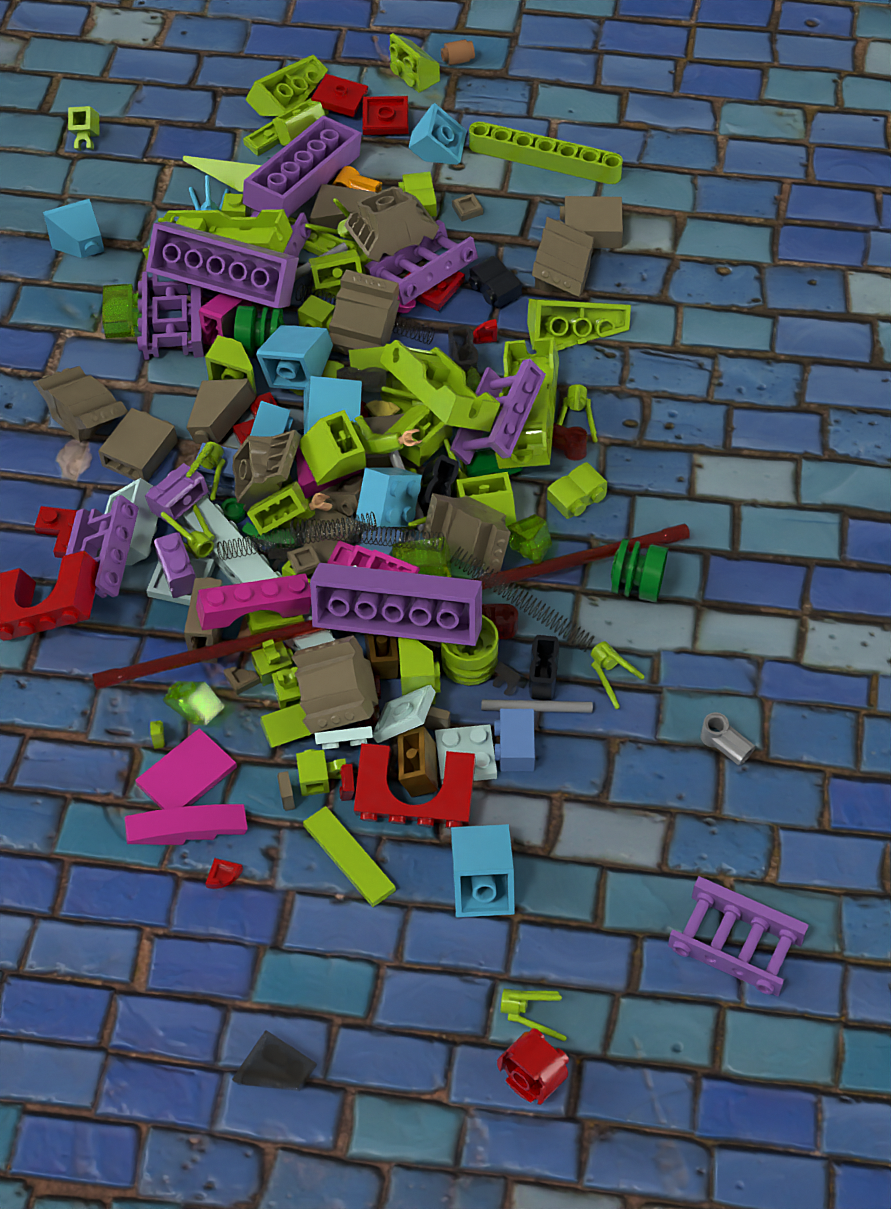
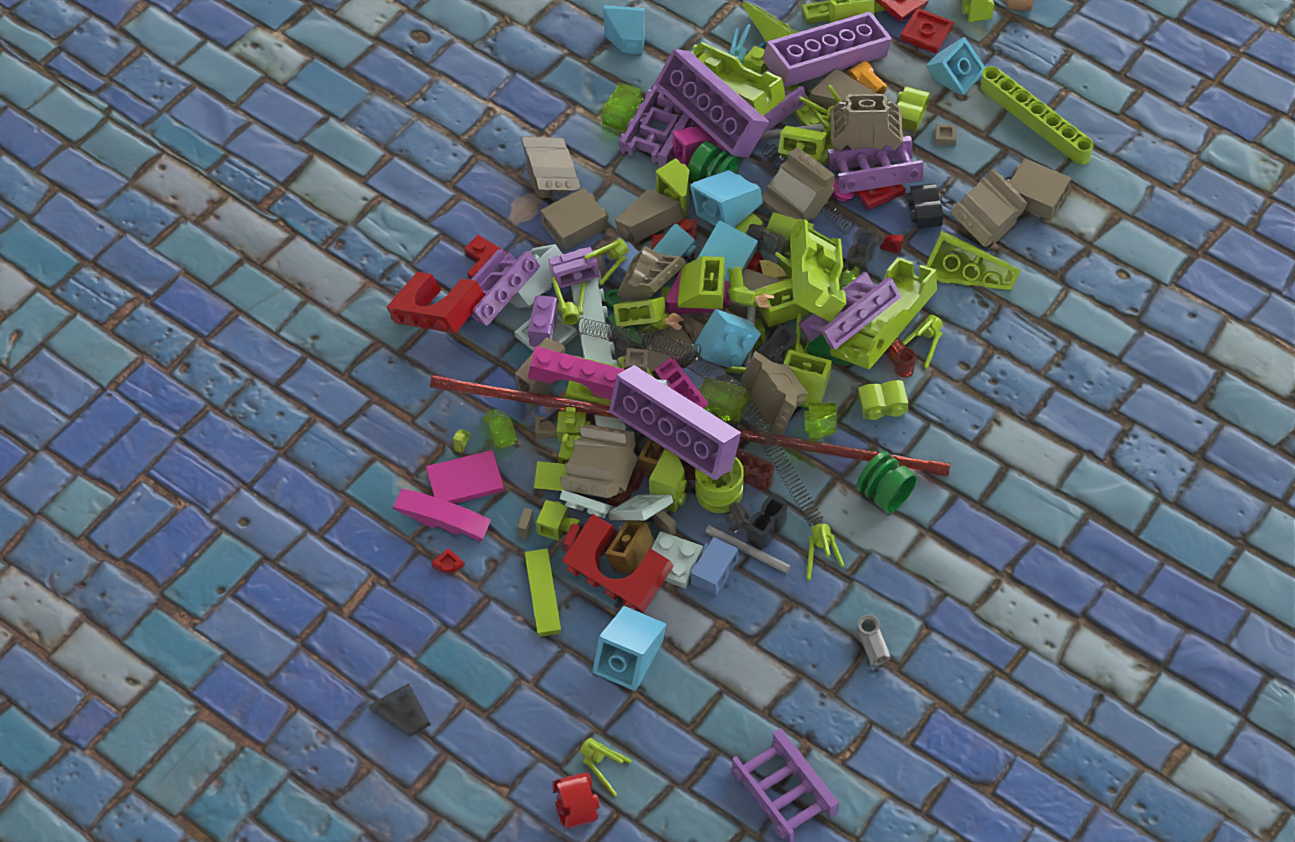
camera: 30 degrees right, 0 degrees up
lime brick [298,294,335,332] -> none

